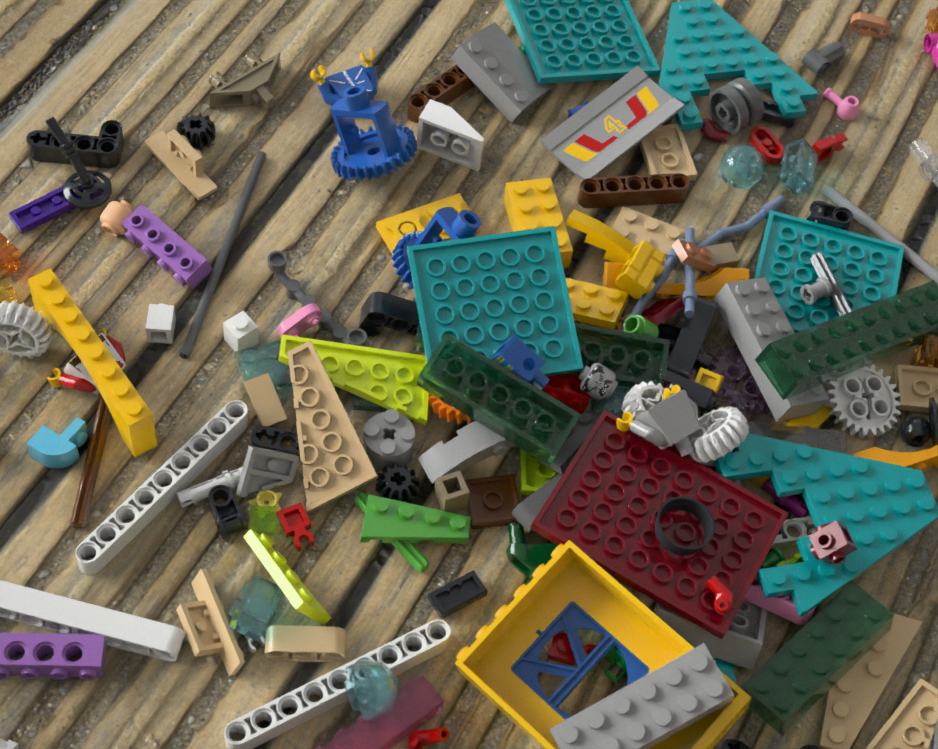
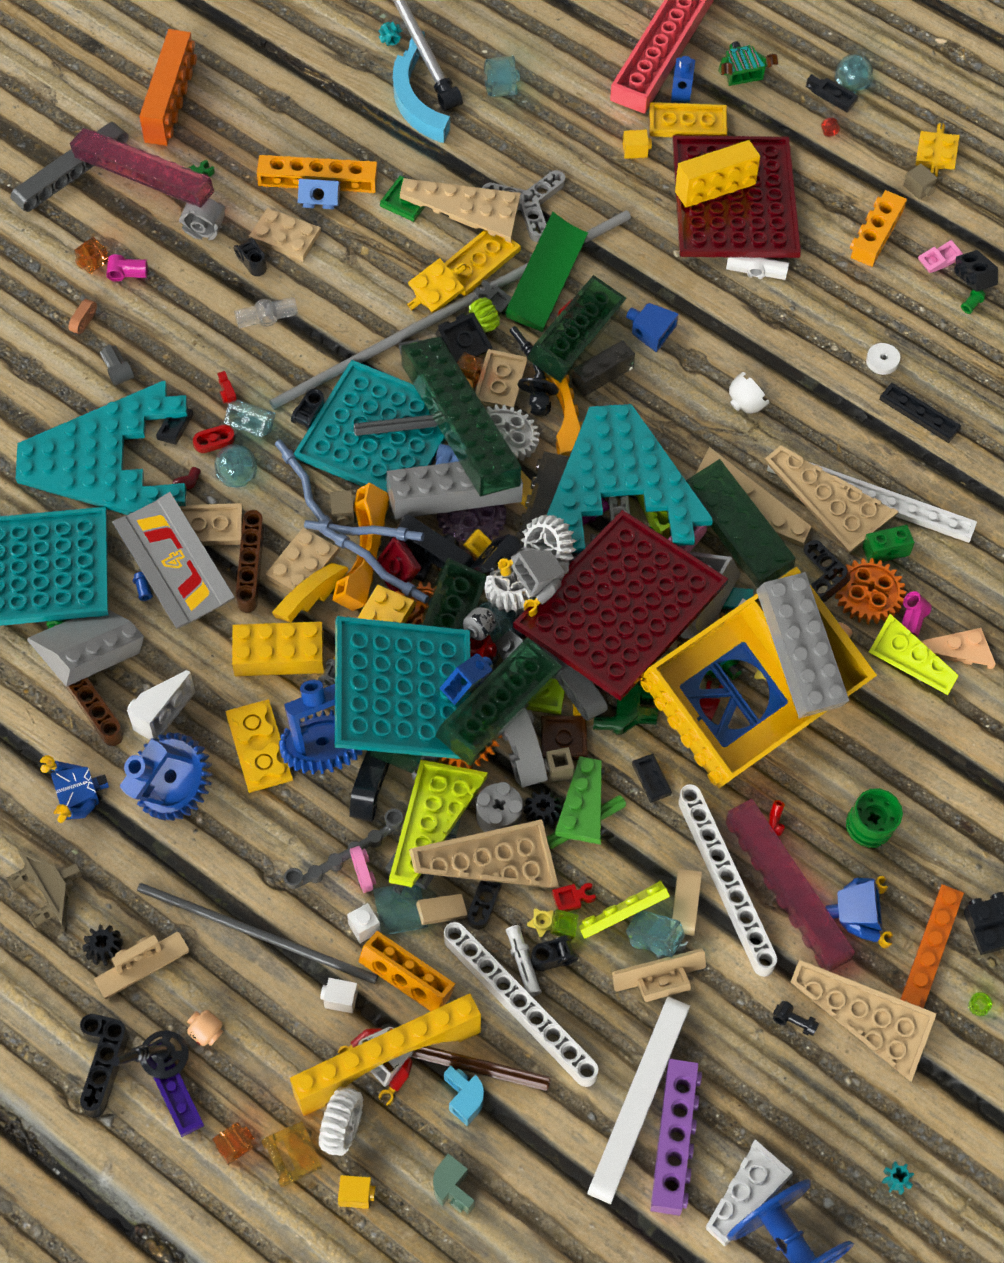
camera: 75 degrees left, 5 degrees up
medium lavender brick [121,204,213,290] -> none
light grey wing [236,446,299,497] -> none
clear light blue cylinder [344,660,398,720] -> none
yellow brick [615,240,665,299] -> none
bright green brick [623,315,659,346] -> none
black tyre [655,496,715,556] -> none
nougat plate [672,239,716,273] -> none
red arm [706,575,733,615] -> none
dark grey wheel [708,78,764,135] -> none
light grey bush [800,277,833,305] -> none
brick [808,520,857,565] -> none
bright pink bar [822,87,859,121] -> none
none -> light orange brick [358,931,456,1011]

